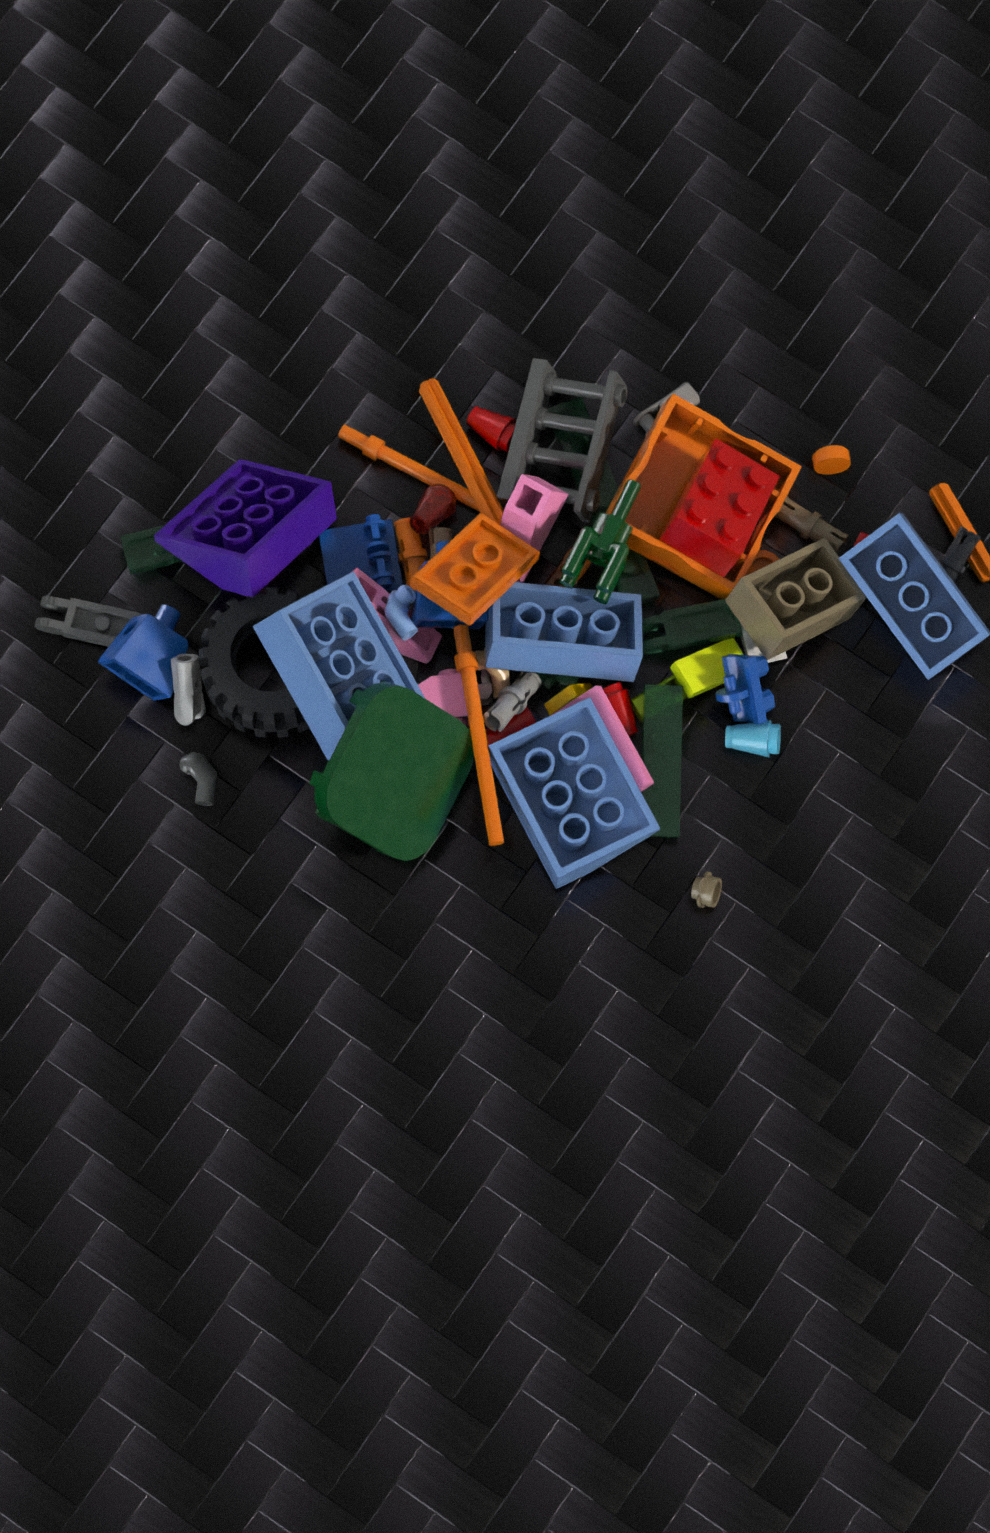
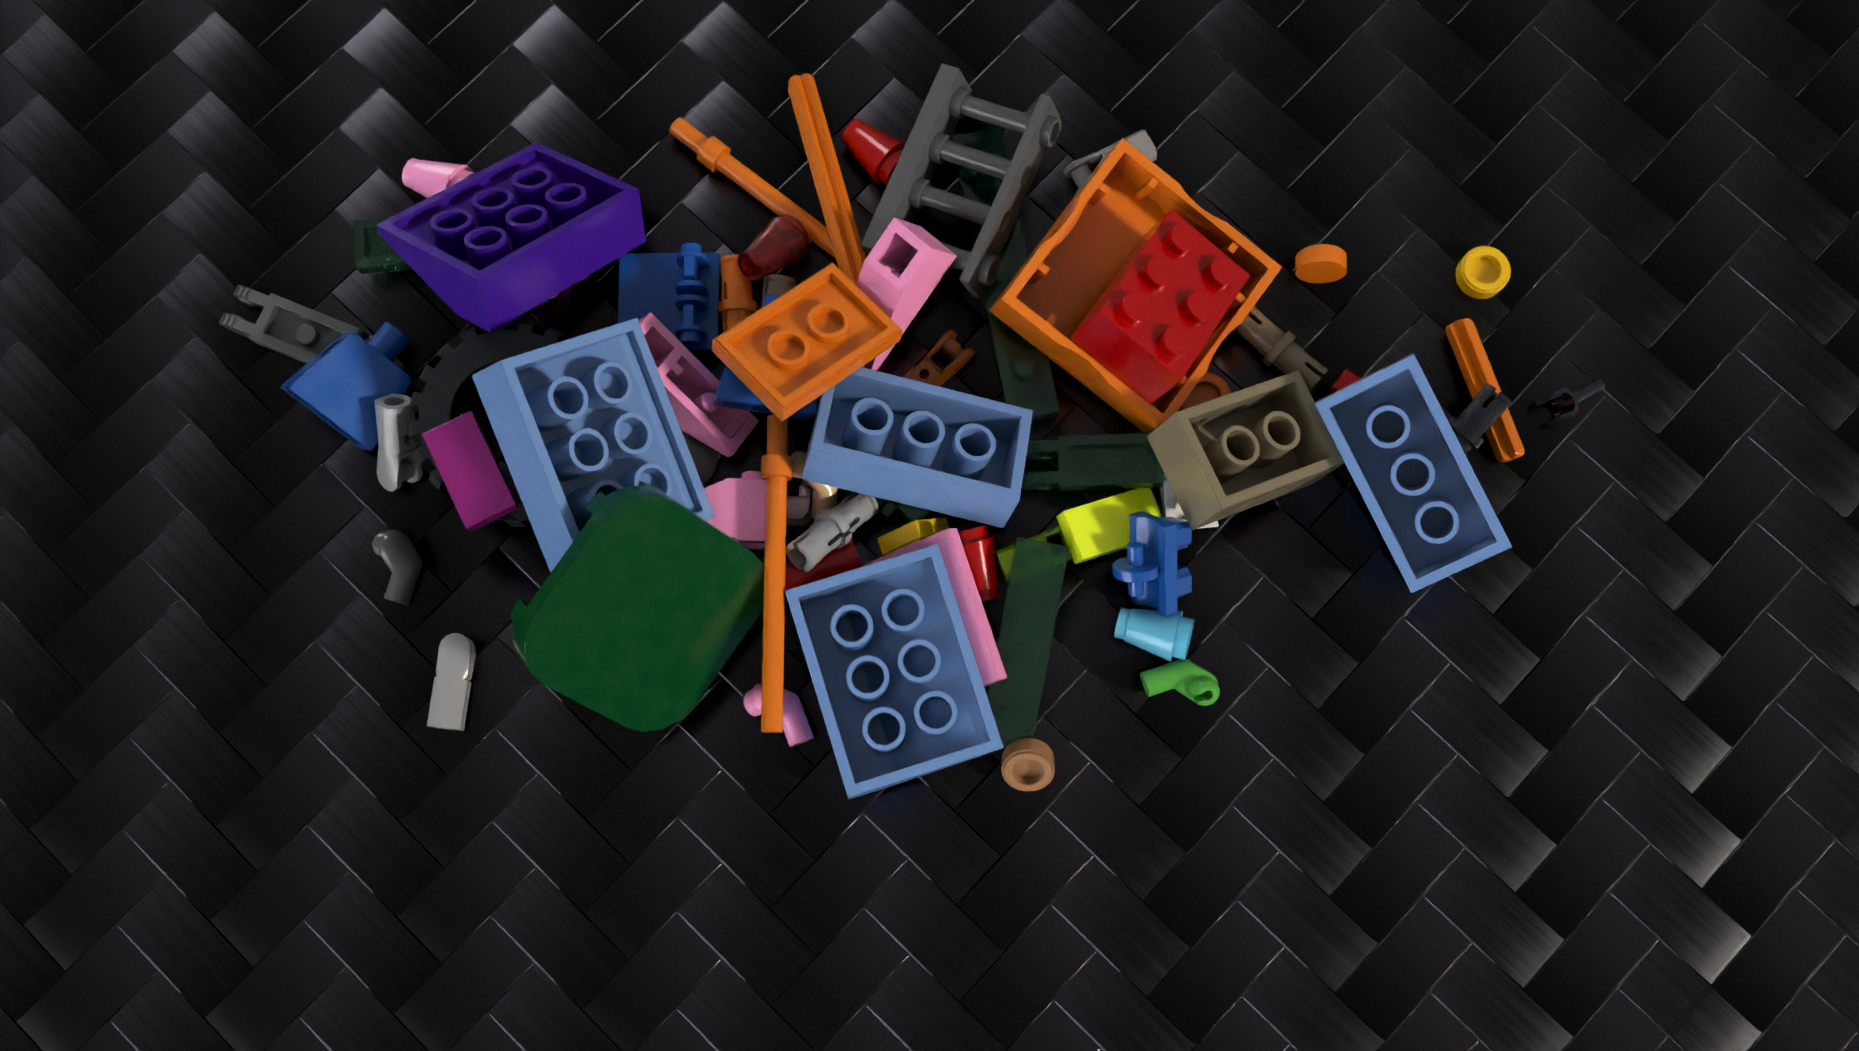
camera: 10 degrees right, 5 degrees up
light blue arm [385,585,418,641] -> none
dark green plant [559,479,642,604] -> none
dark tan plate [691,871,722,908] -> none
none -> bright pink cone [402,158,476,198]
none -> magenta tile [422,411,520,532]
none -> light grey bar [427,633,476,731]
none -> bright pink arm [744,683,814,747]
none -> medium nougat tile [1001,738,1055,791]
none -> bright green arm [1140,659,1220,706]
none -> yellow tile [1455,246,1511,299]

